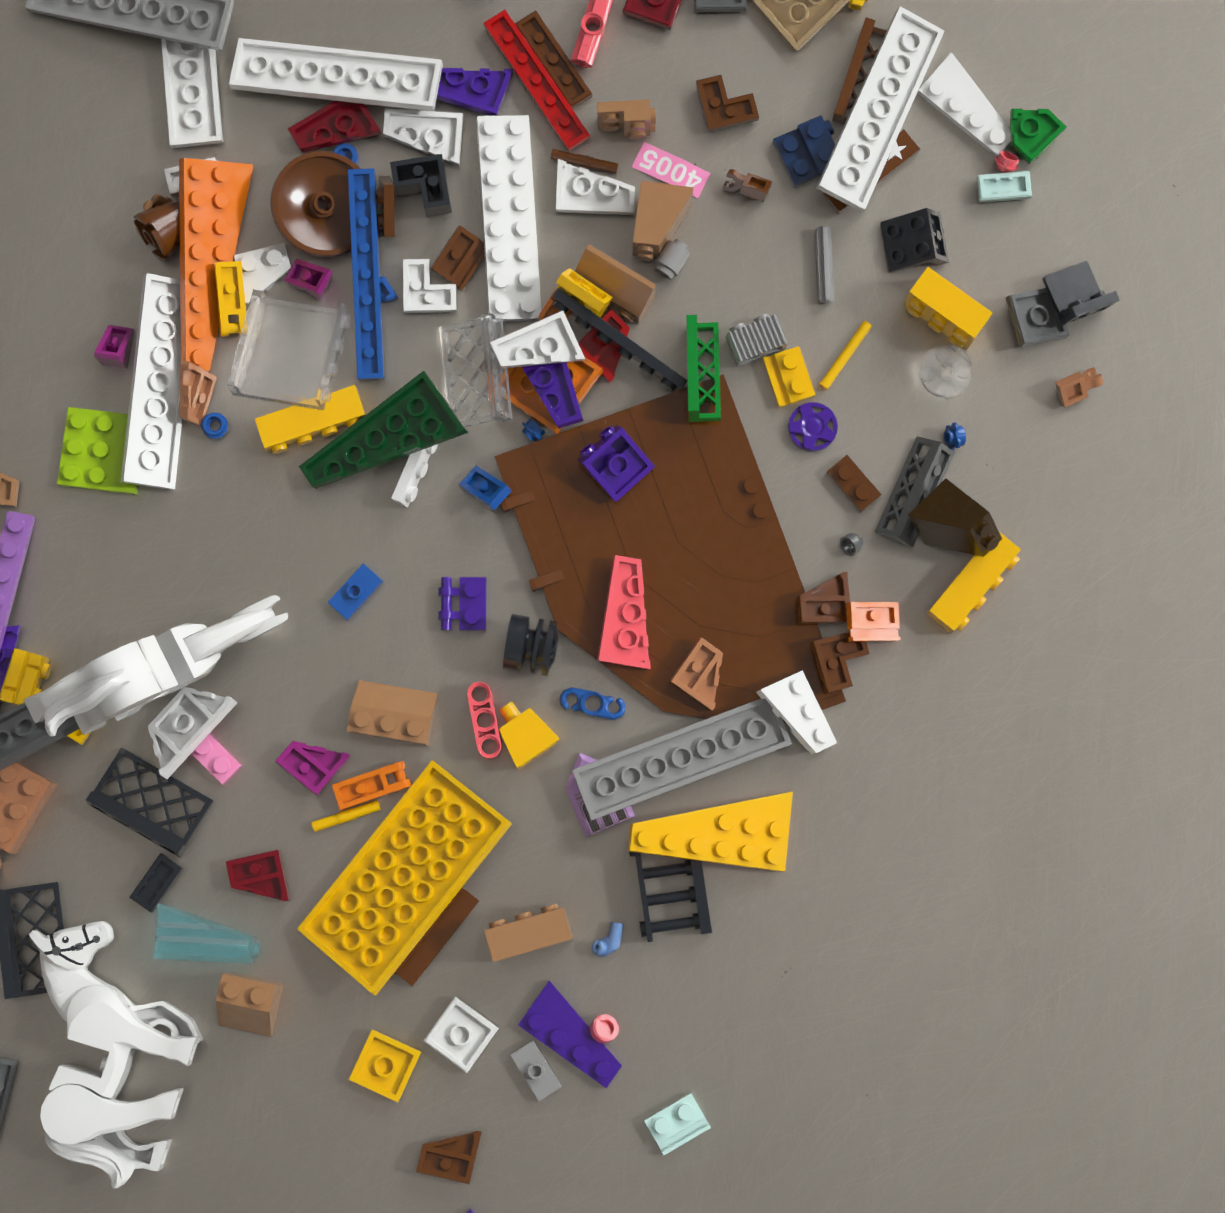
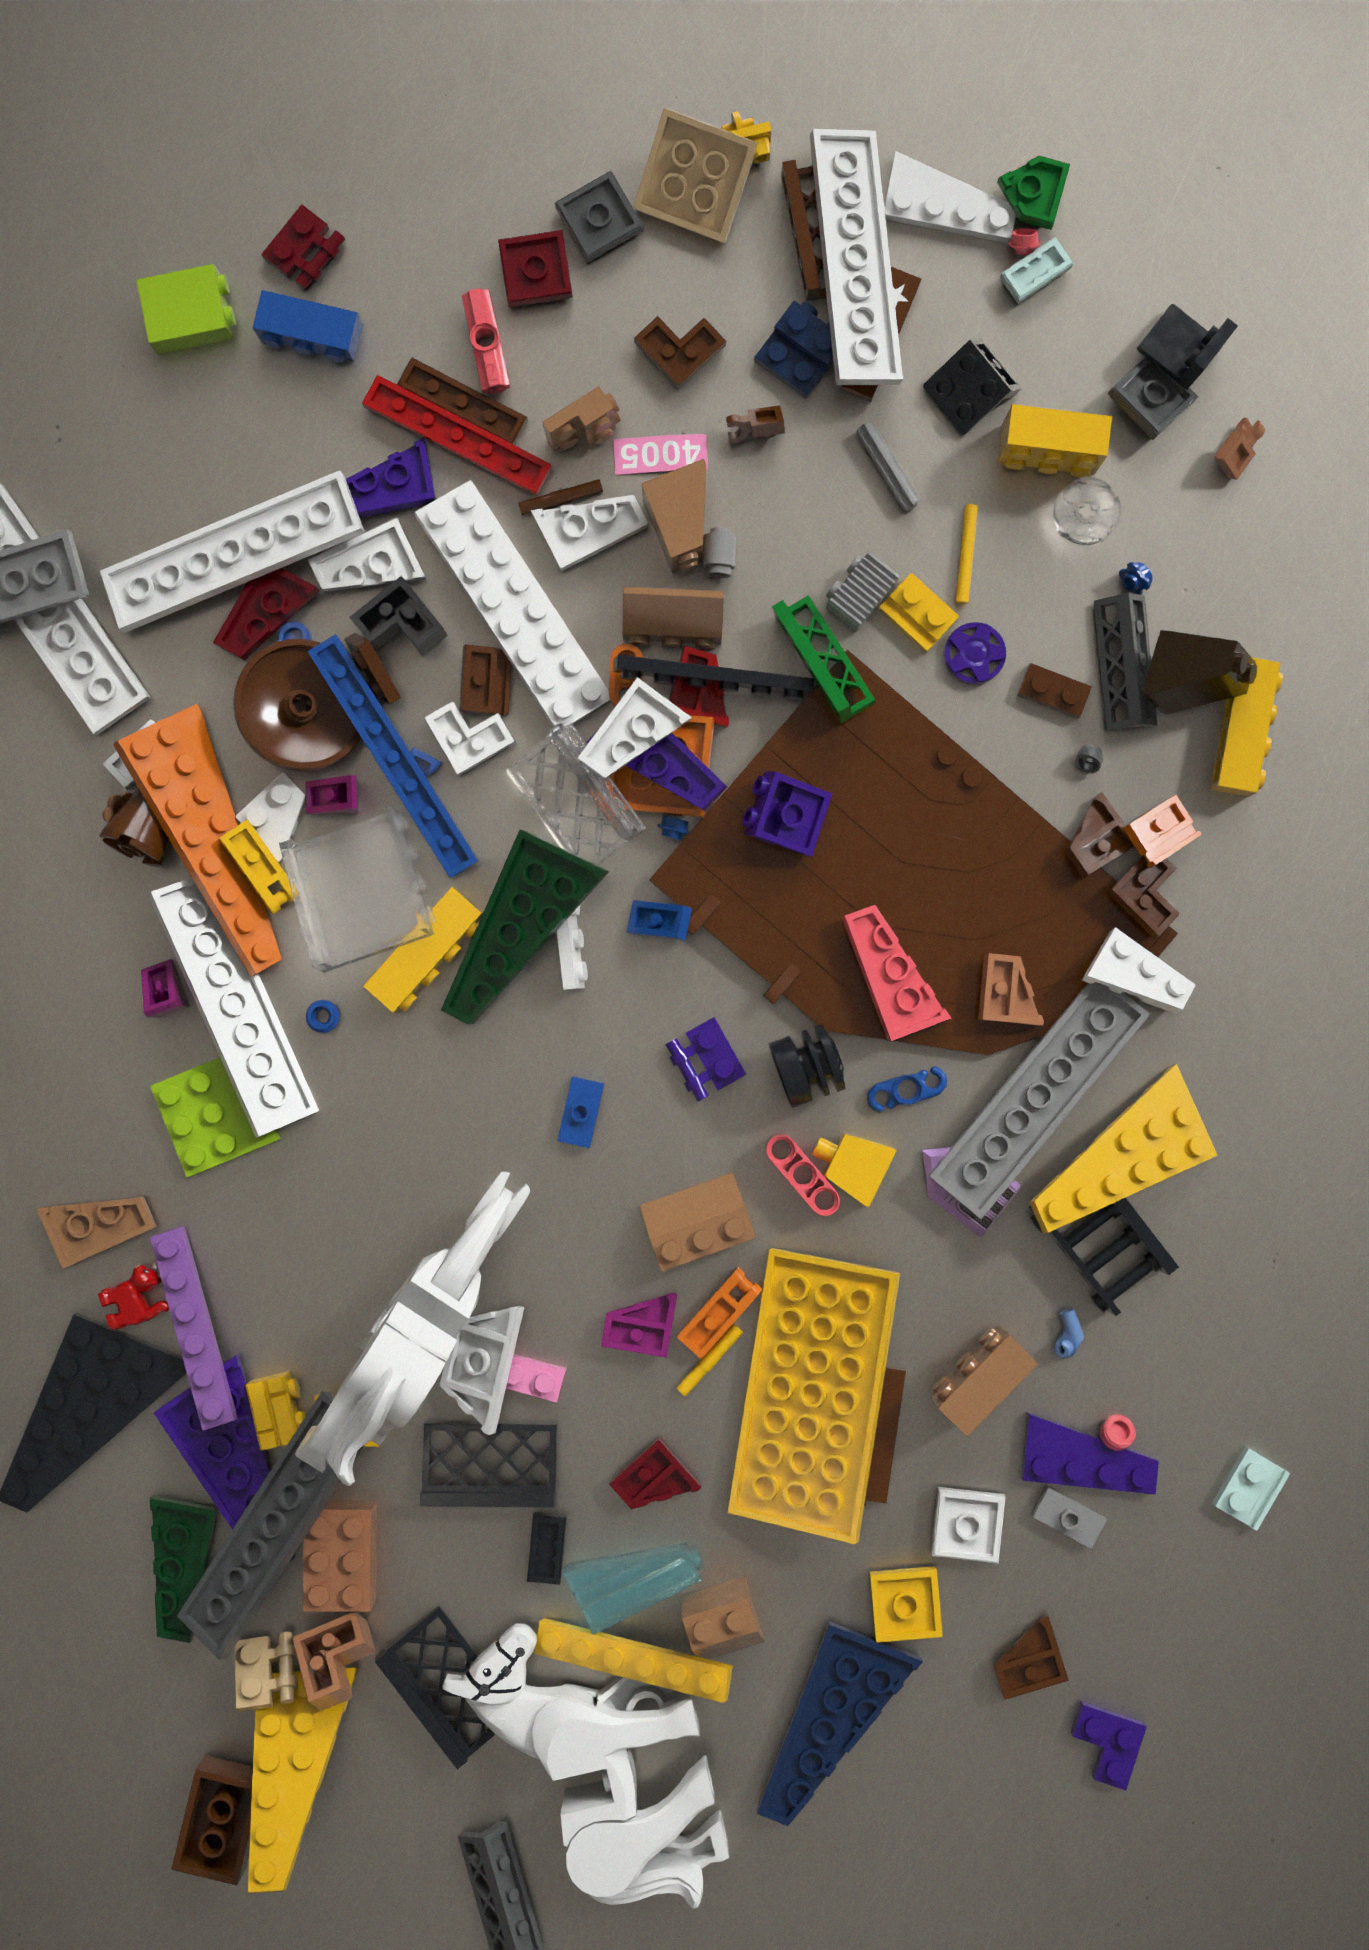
camera: 25 degrees left, 5 degrees up
nougat wing [179,360,217,426] -> none
yellow bracket [556,268,613,317] -> none
none -> yellow plate [534,1618,733,1703]
none -> dark blue wing [756,1621,923,1826]

